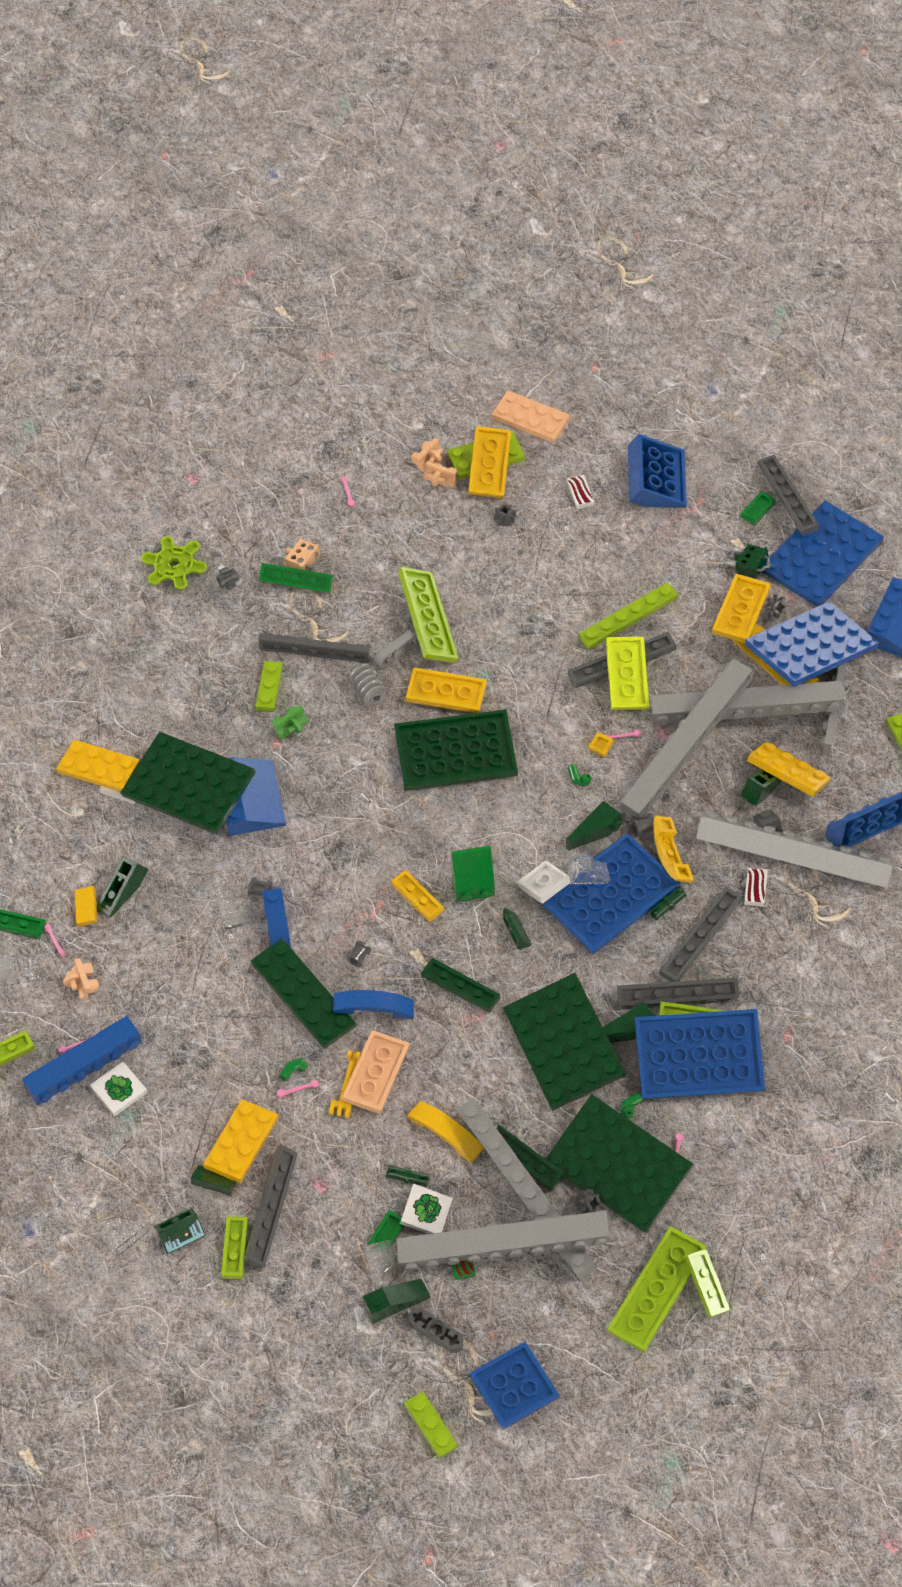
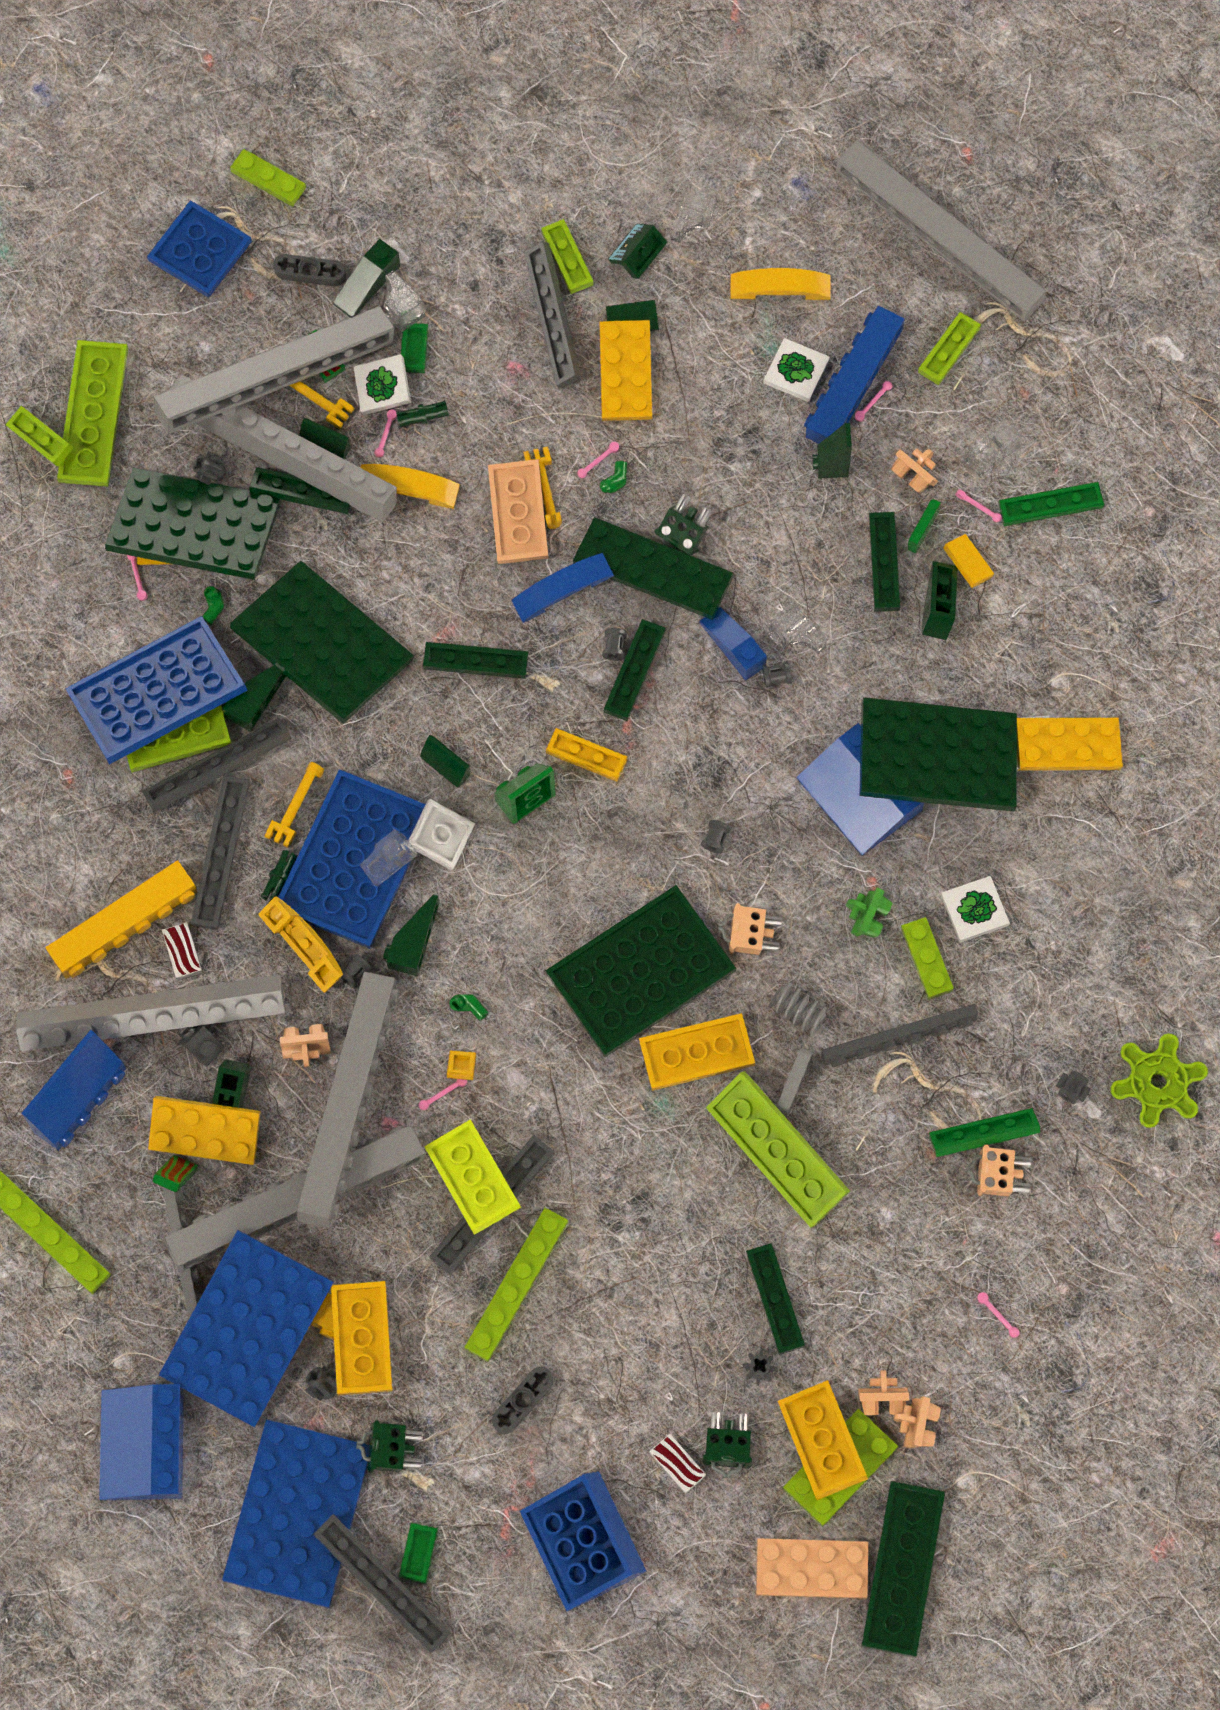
camera: 155 degrees right, 15 degrees up
none -> yellow brick [45,860,198,979]
none -> green tile [152,1155,198,1192]
none -> yellow hinge [265,762,324,848]
none -> light nougat hips [280,1024,331,1067]
none -> yellow hinge [289,381,355,429]
none -> dark green slope [299,418,351,460]
none -> bright pink hinge [374,409,397,457]
none -> dark grey beam [492,1367,553,1434]
none -> dark green plate [603,619,666,721]
none -> dark green piece [654,494,712,555]
none -> dark grey bush [701,820,731,854]
none -> dark green piece [702,1412,752,1478]
none -> light nougat piece [718,903,783,955]
none -> yellow slope [730,268,831,300]
none -> dark green plate [746,1243,805,1355]
none -> dark green slope [812,423,852,479]
none -> dark green plate [861,1481,945,1658]
none -> dark green plate [869,512,900,612]
none -> green tile [907,499,941,554]
none -> white tile [941,876,1010,943]

